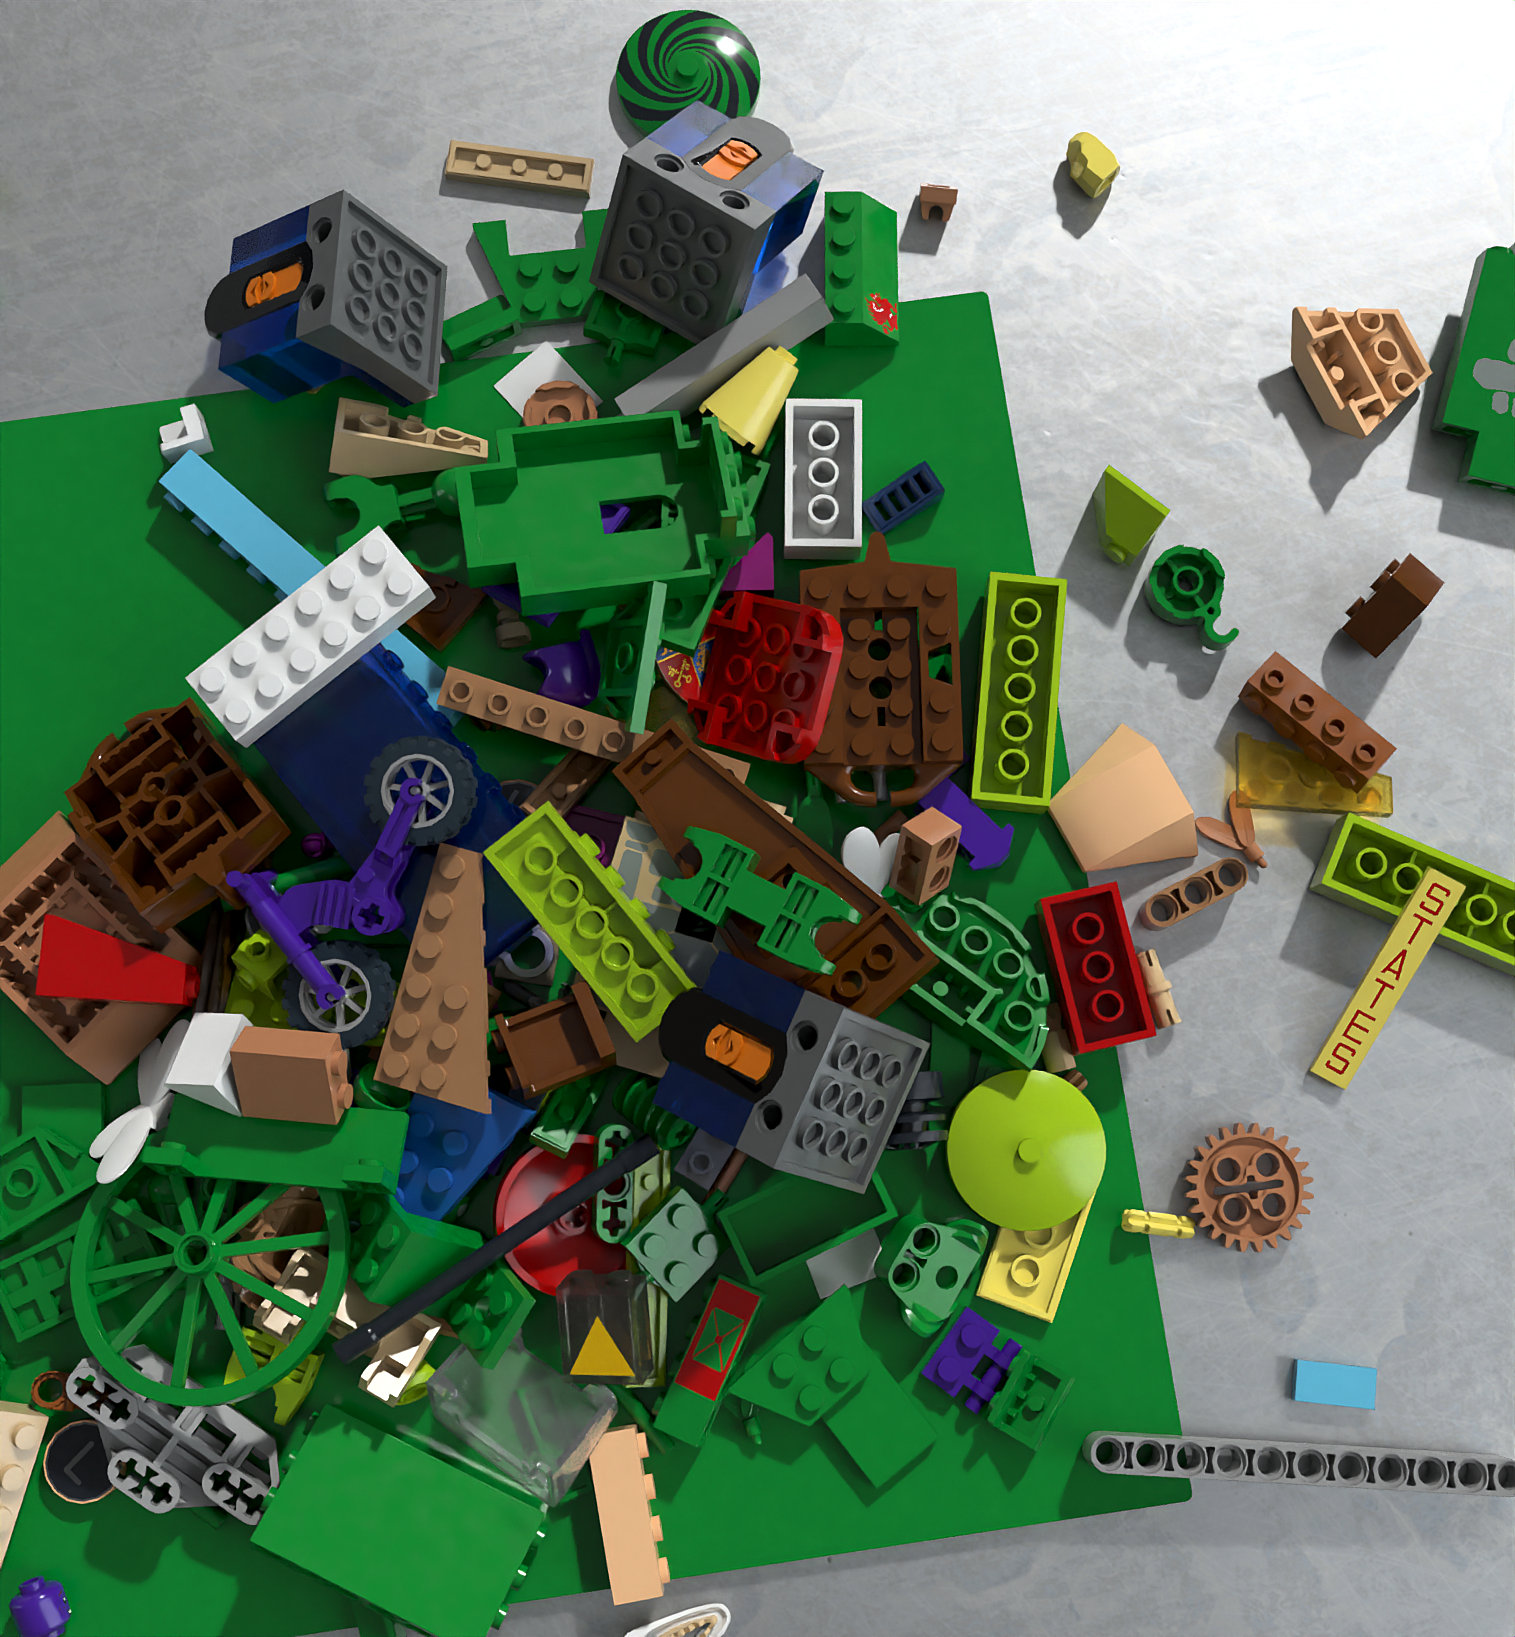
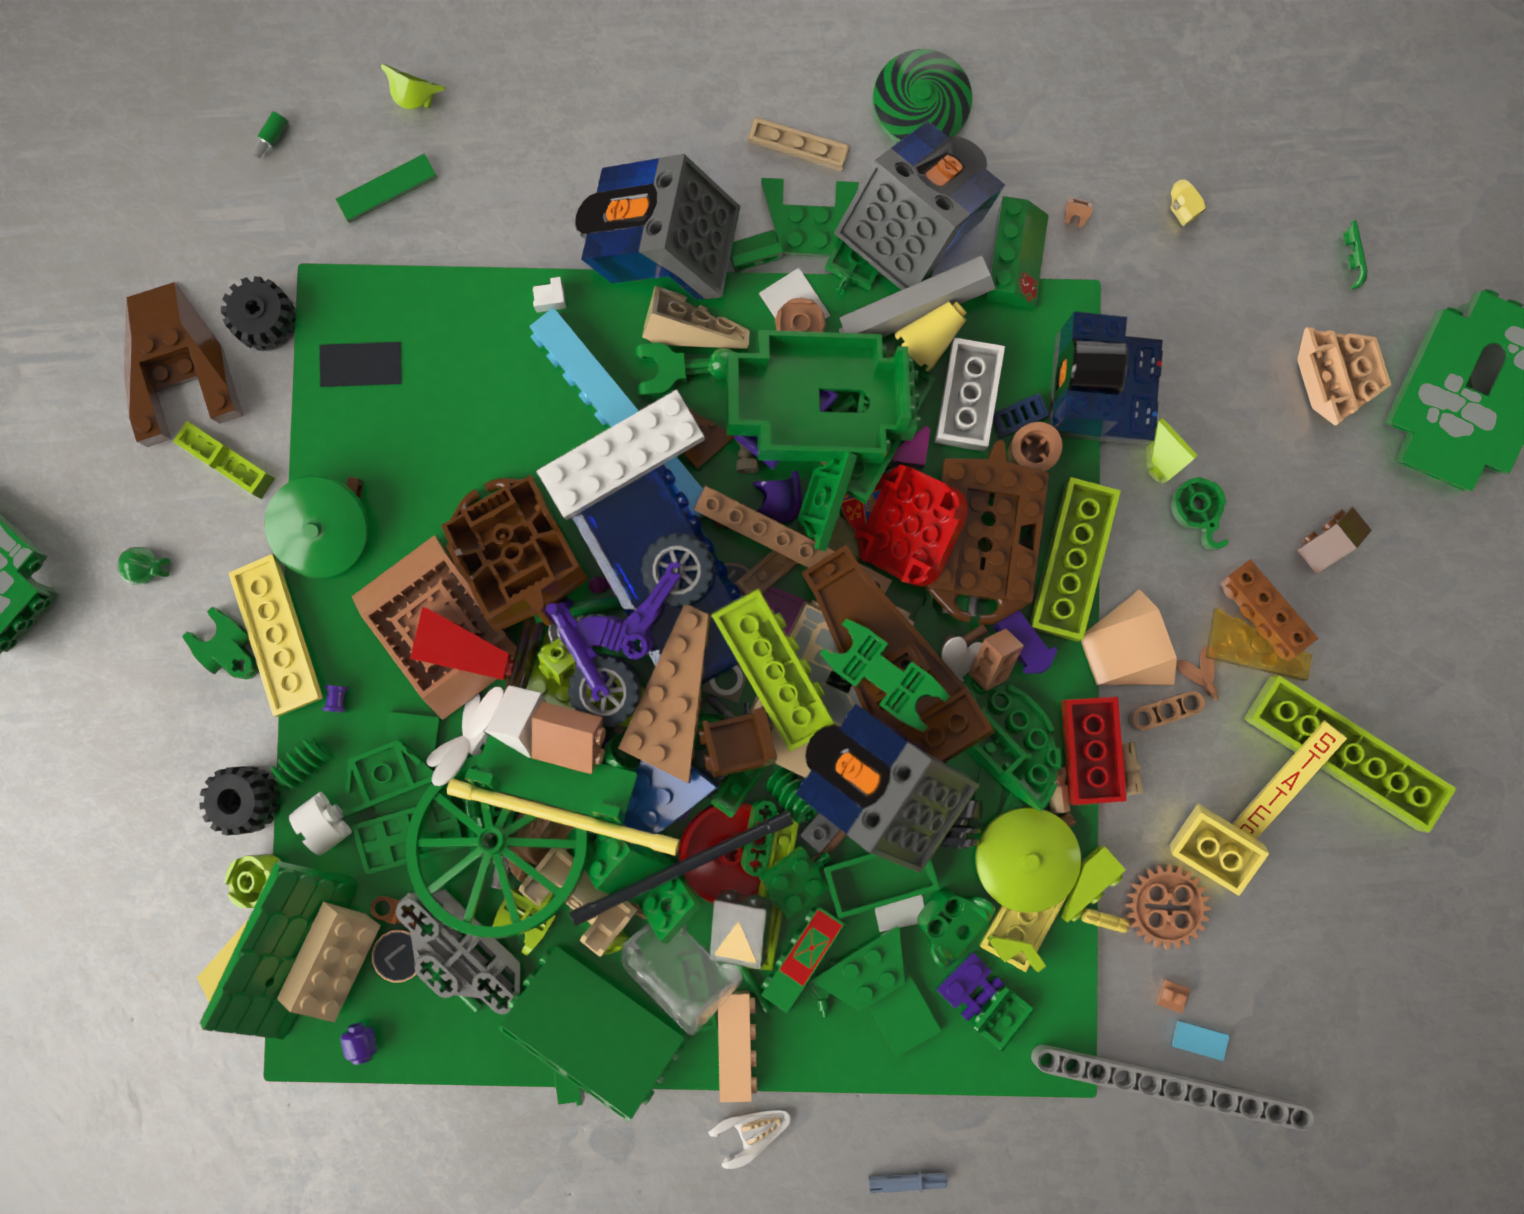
camera: 10 degrees right, 5 degrees up
none -> light yellow piece [447,779,680,856]
none -> lime slope [986,935,1046,972]
none -> nougat hat [1007,422,1062,472]
none -> clear blue piece [1048,311,1163,446]
none -> lime slope [1061,845,1126,922]
none -> nougat tile [1156,979,1191,1014]
none -> light yellow brick [1169,804,1269,896]
none -> green piece [1343,220,1368,290]

